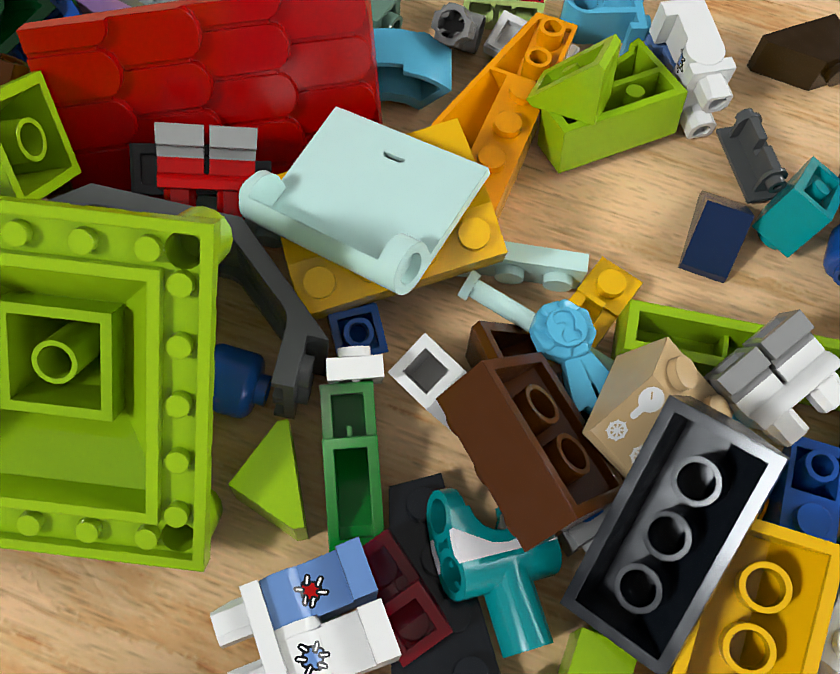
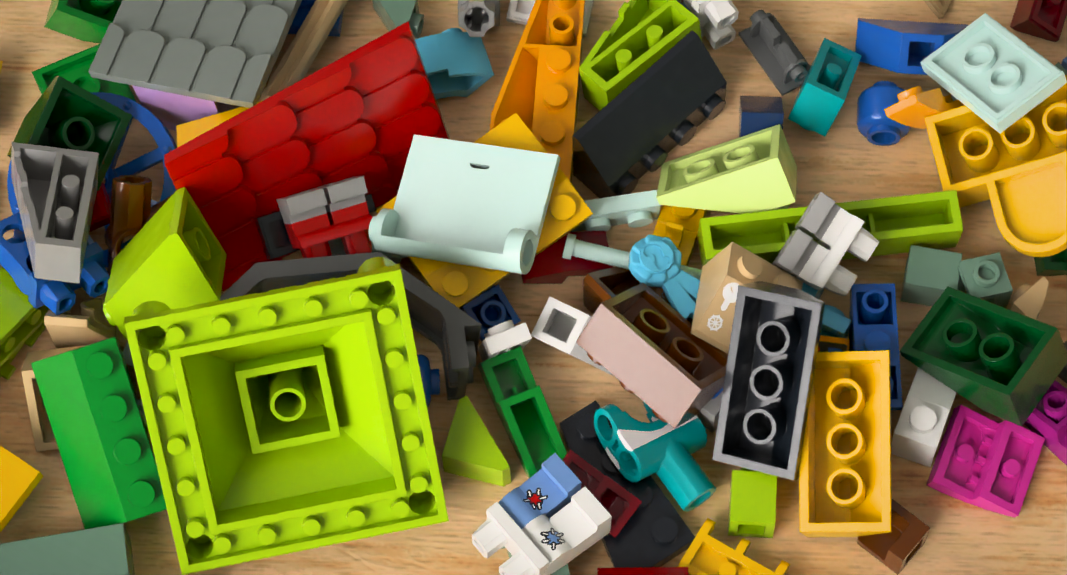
camera: 10 degrees left, 0 degrees up
lime slope [526,34,621,126] -> none
none -> dark red slope [521,231,613,284]
none -> black slope [572,30,727,198]
none -> yellowish green slope [656,124,797,214]

